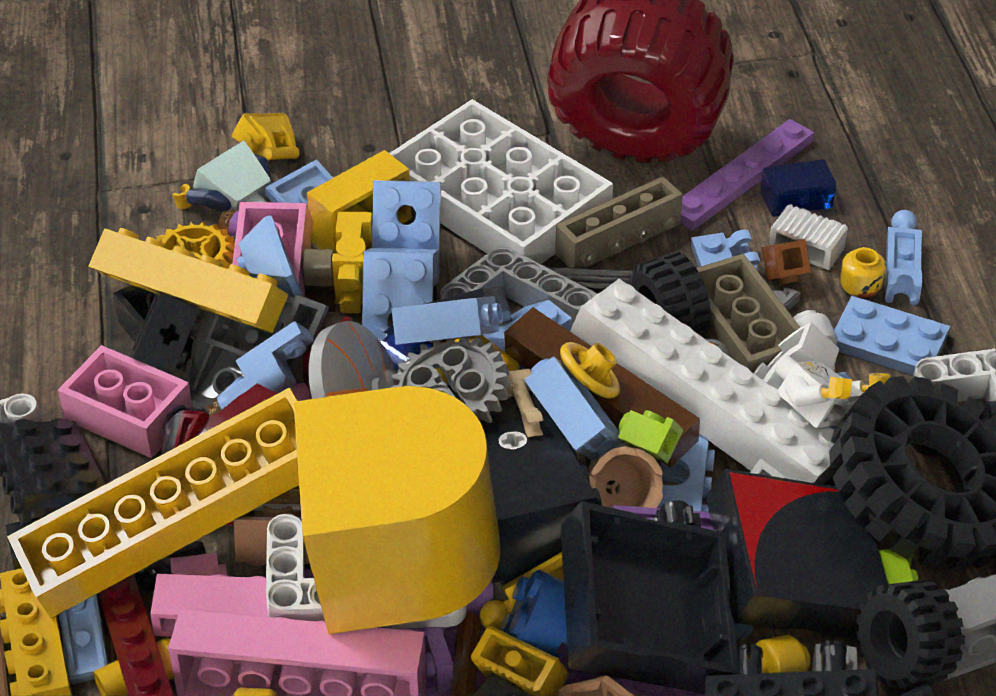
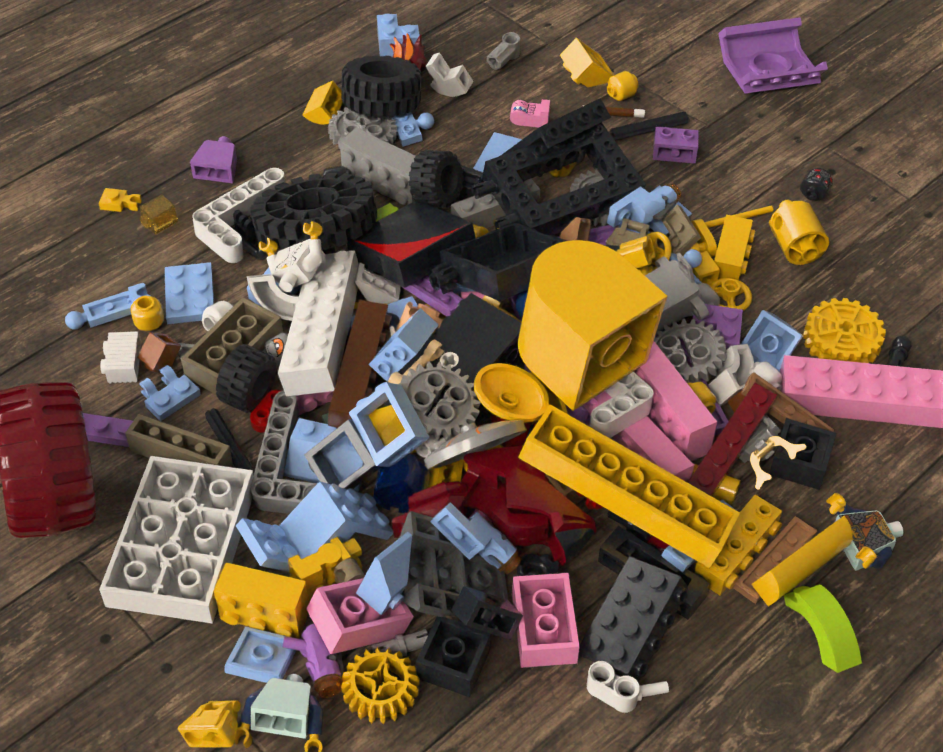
camera: 125 degrees left, 5 degrees up
yellow brick [88,228,289,334] -> none
yellow piece [560,342,620,399] -> none
lime brick [618,410,683,464] -> none
clear blue brick [760,159,837,217] -> none

